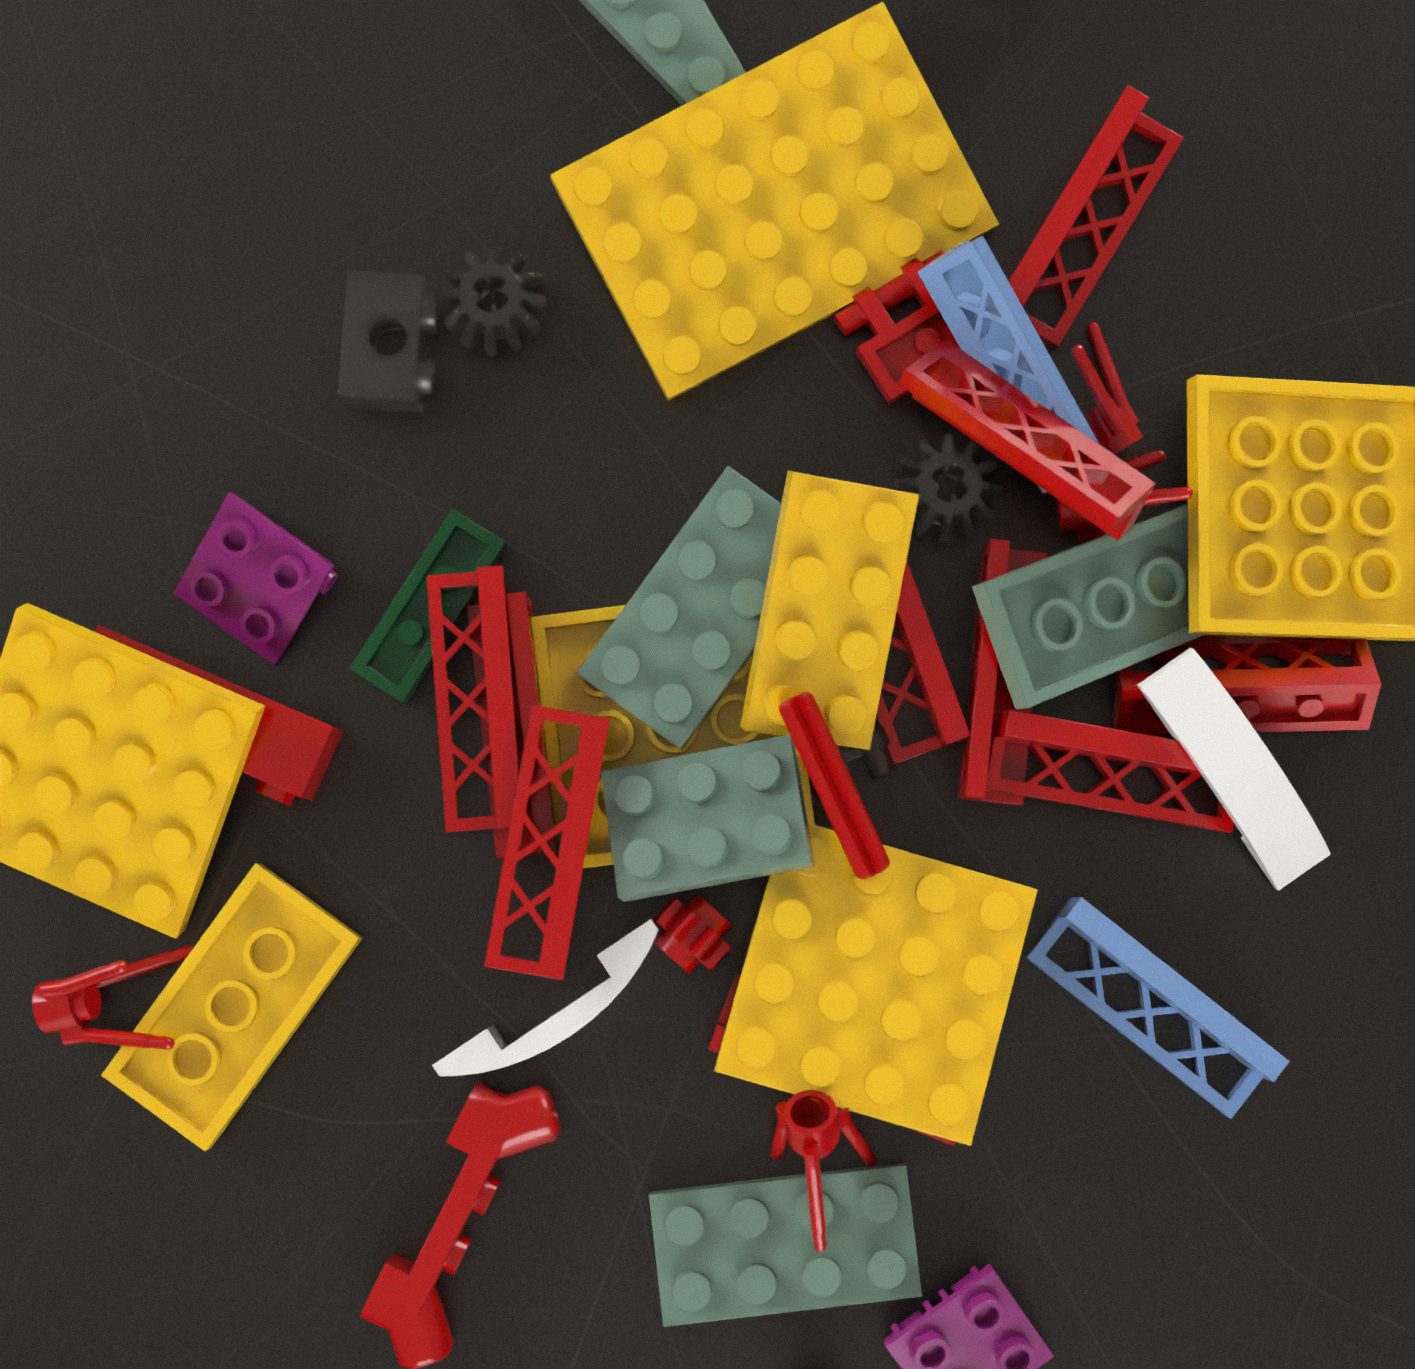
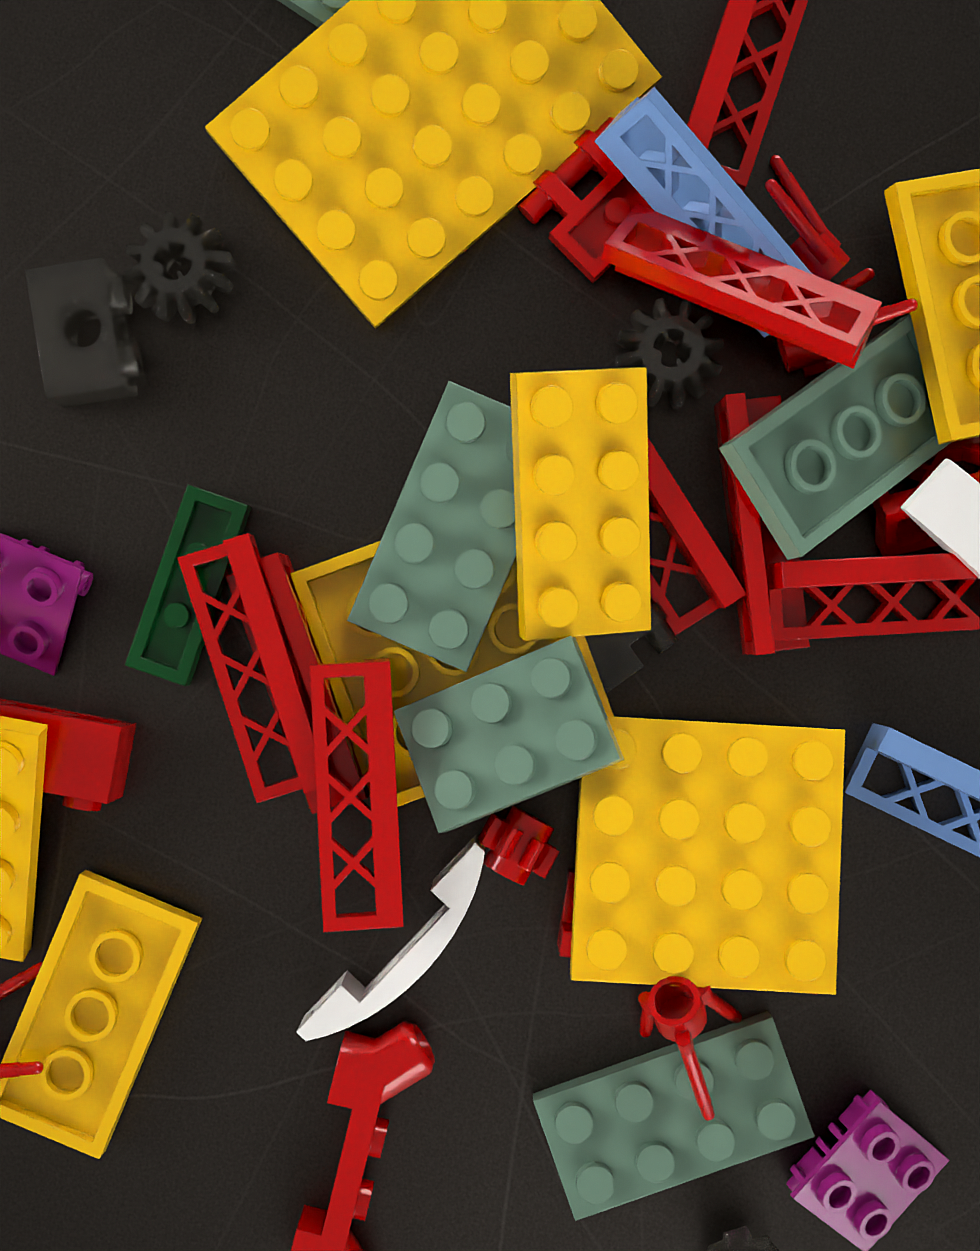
camera: 15 degrees left, 5 degrees up
red axle [779,692,890,879] -> none

